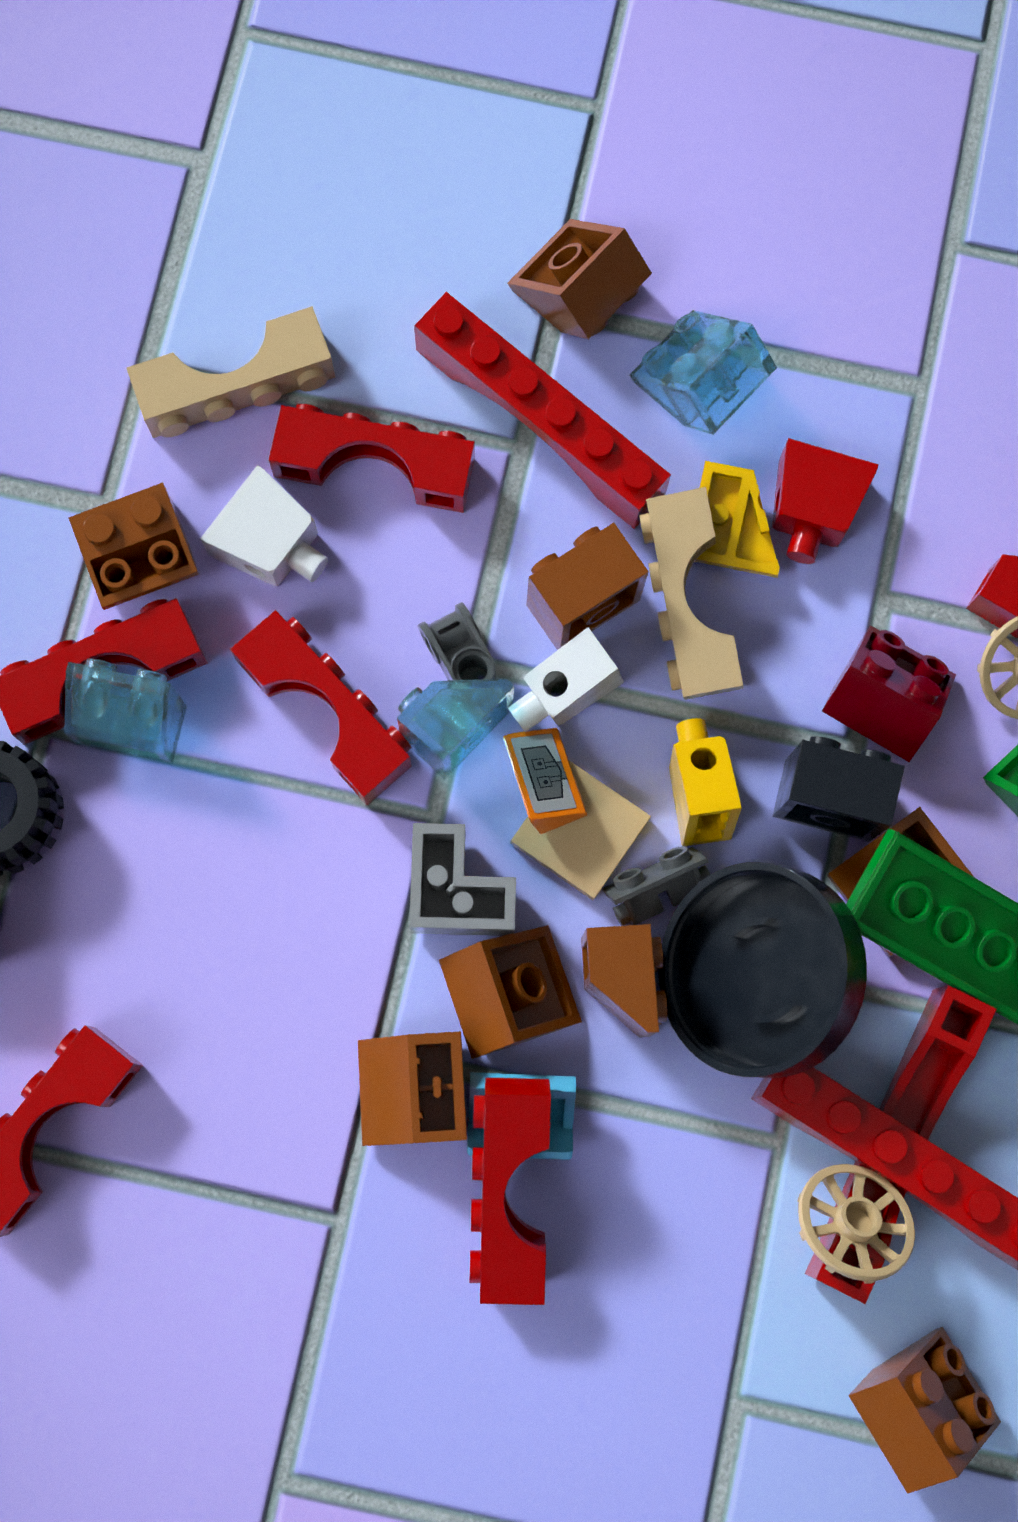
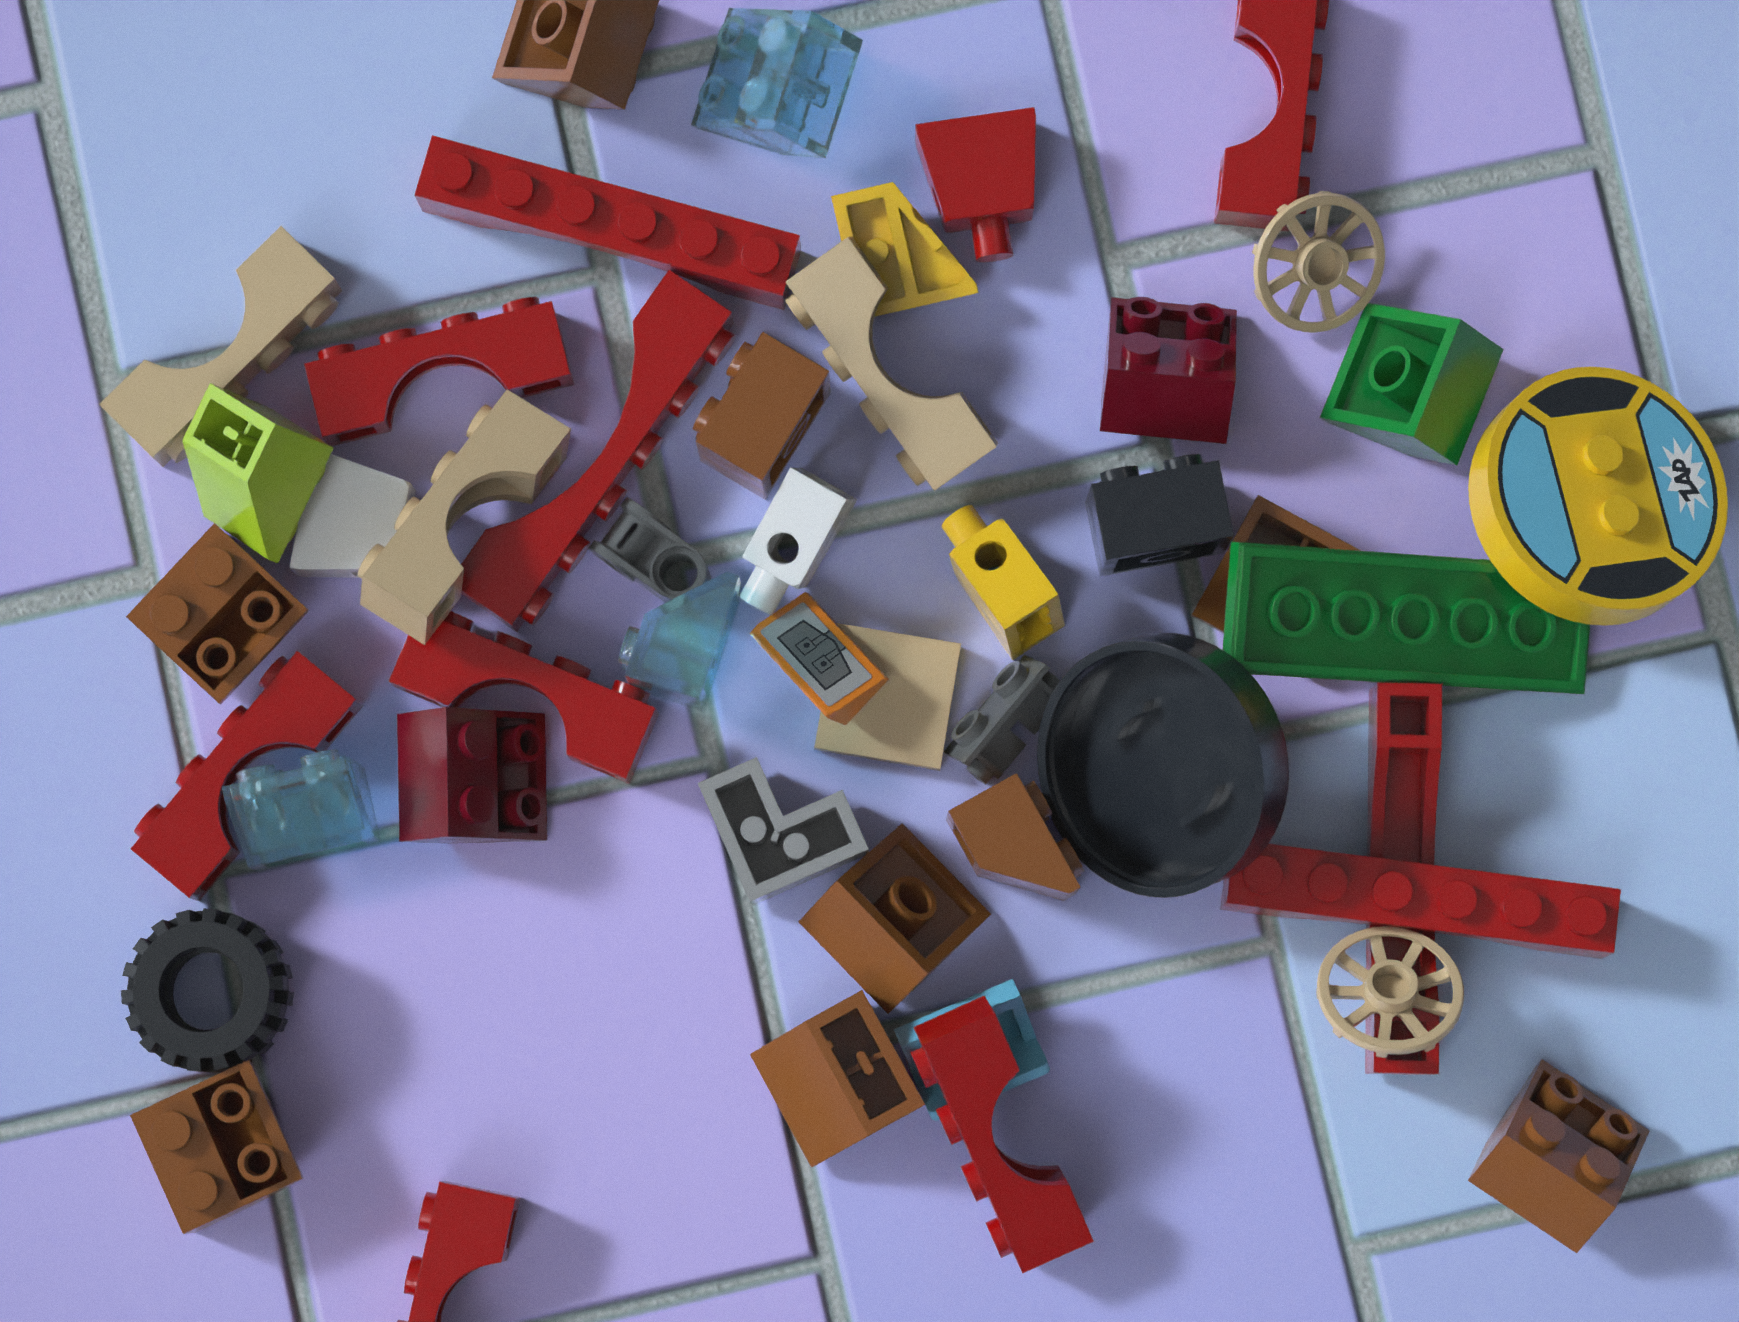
camera: 20 degrees left, 5 degrees up
none -> lime slope [182,383,334,563]
none -> tan arch [358,390,571,645]
none -> dark red slope [397,707,547,844]
none -> red arch [461,270,736,632]

